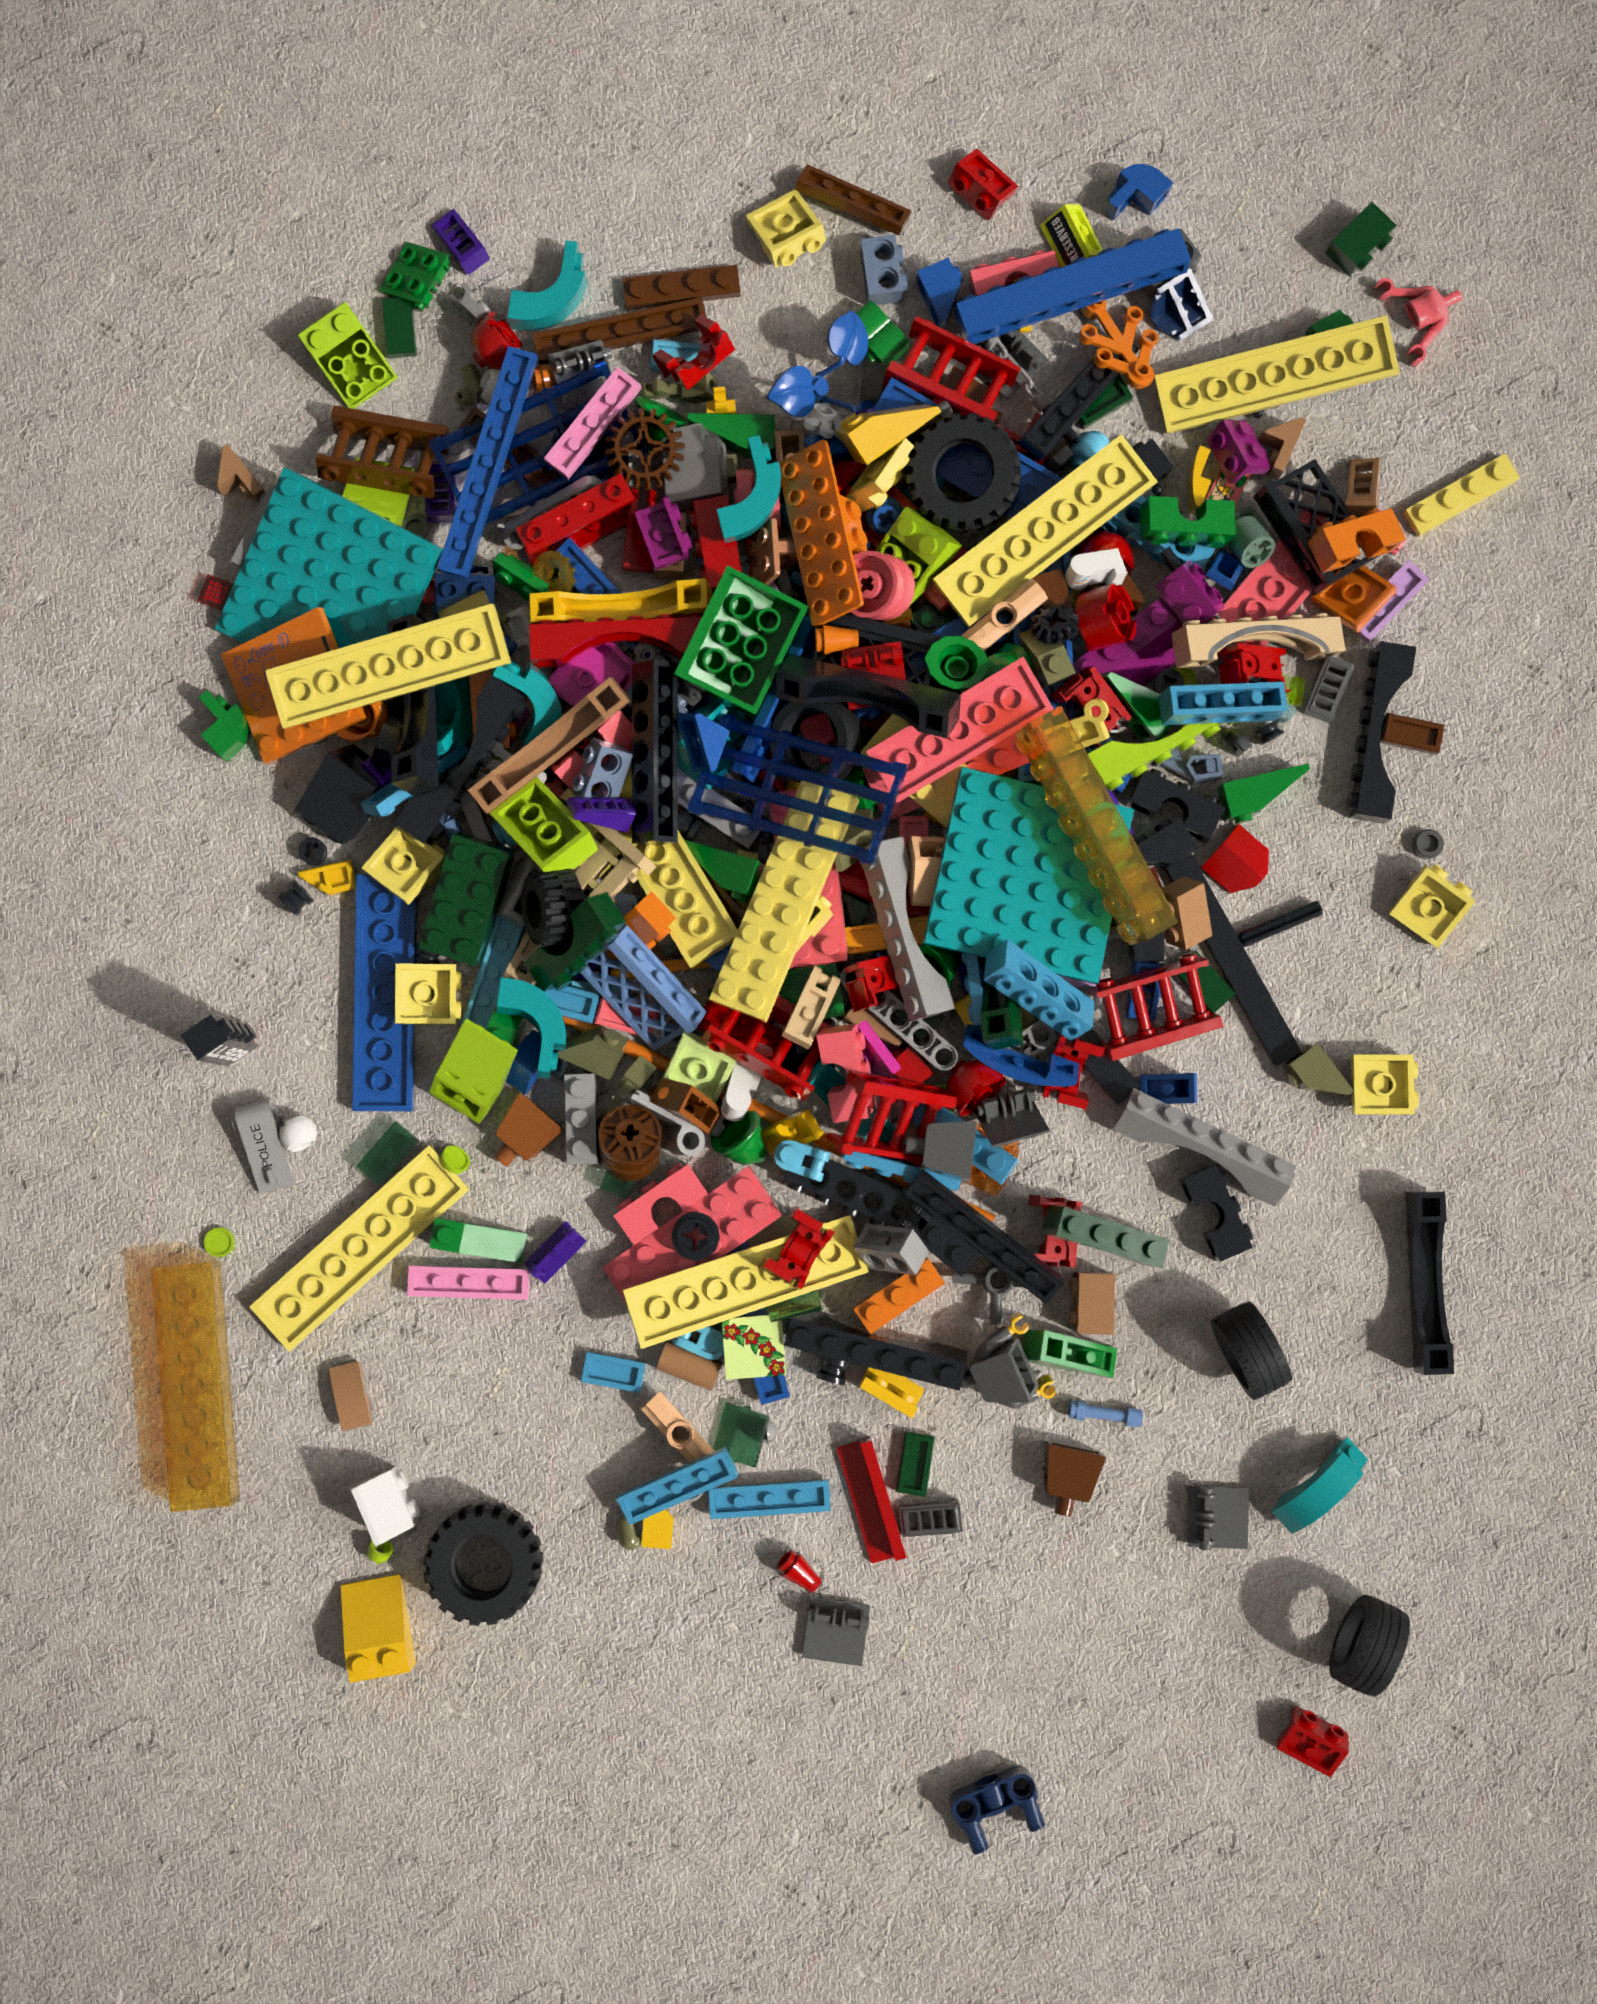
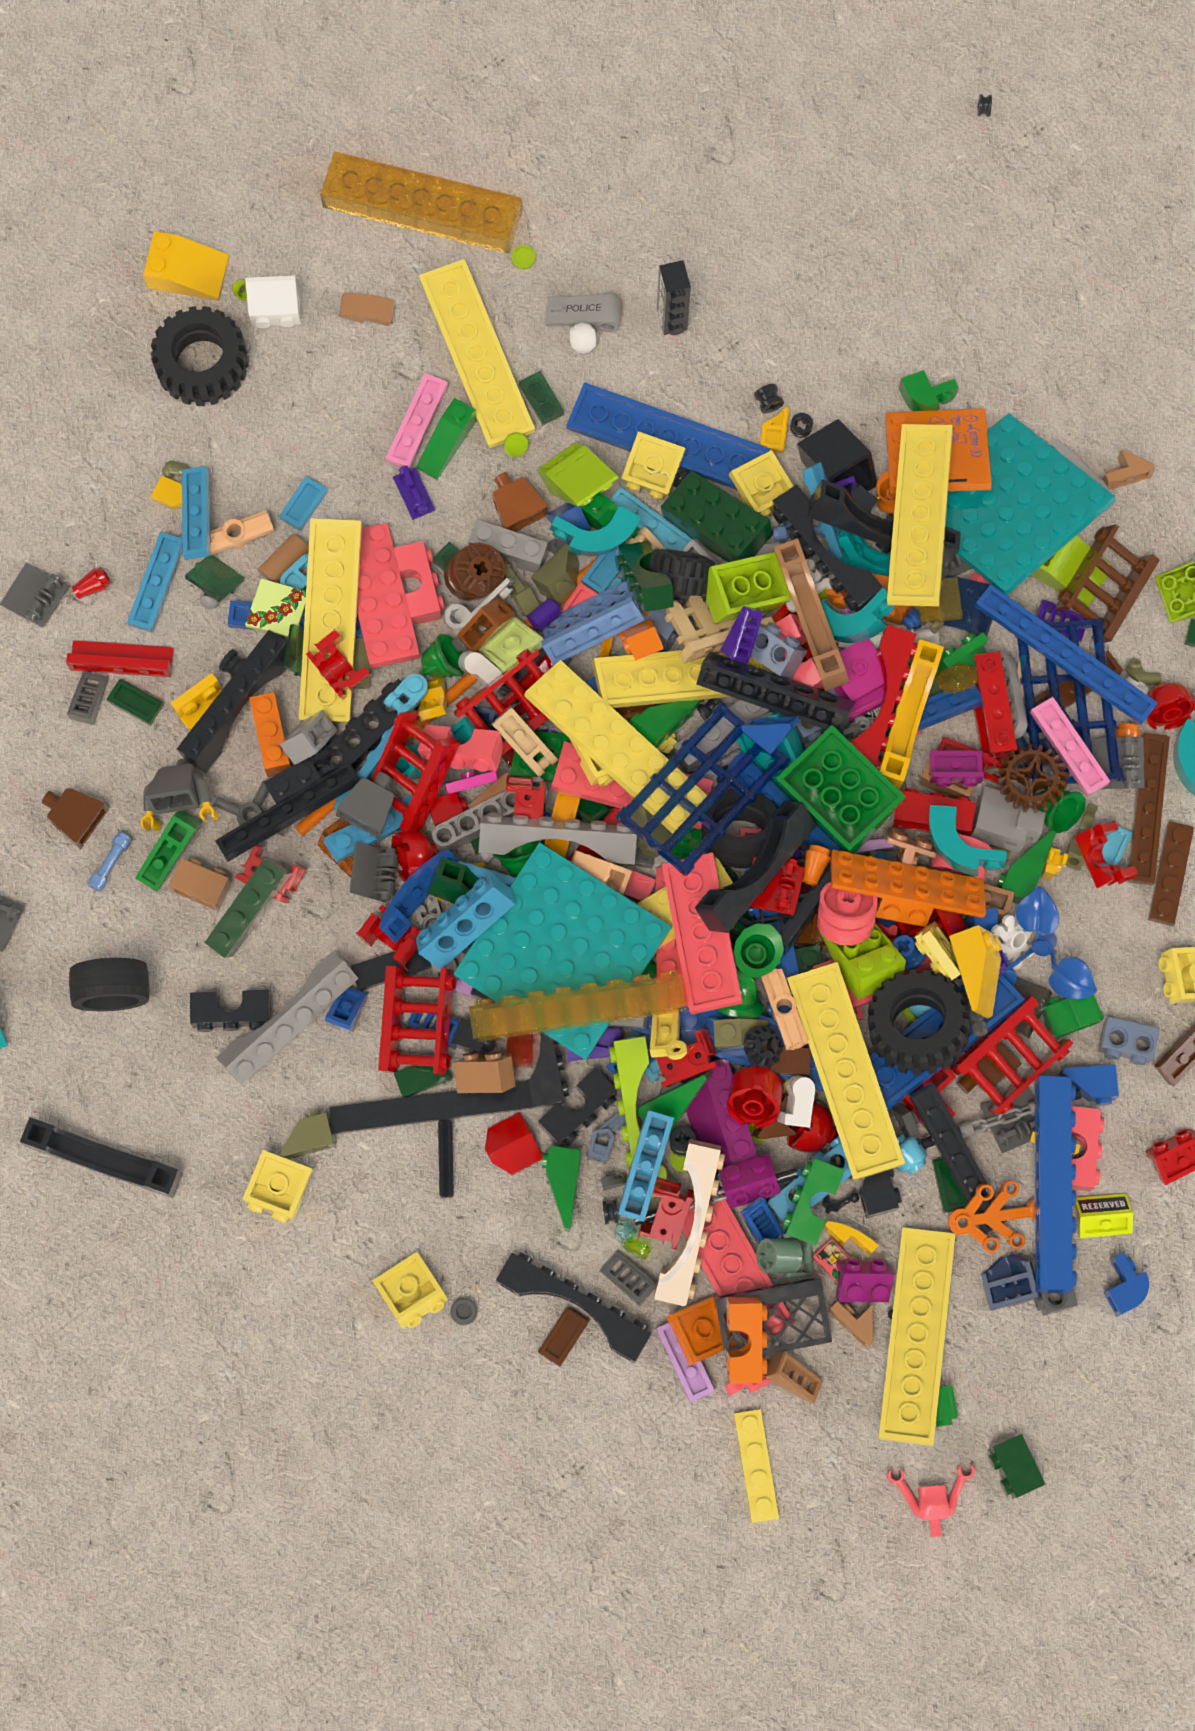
camera: 115 degrees right, 10 degrees down
tile [197,574,234,612] -> none
dark grey tile [402,514,431,540] -> none
black gear [672,1212,720,1261] -> none
none -> dark purple piece [527,598,562,632]

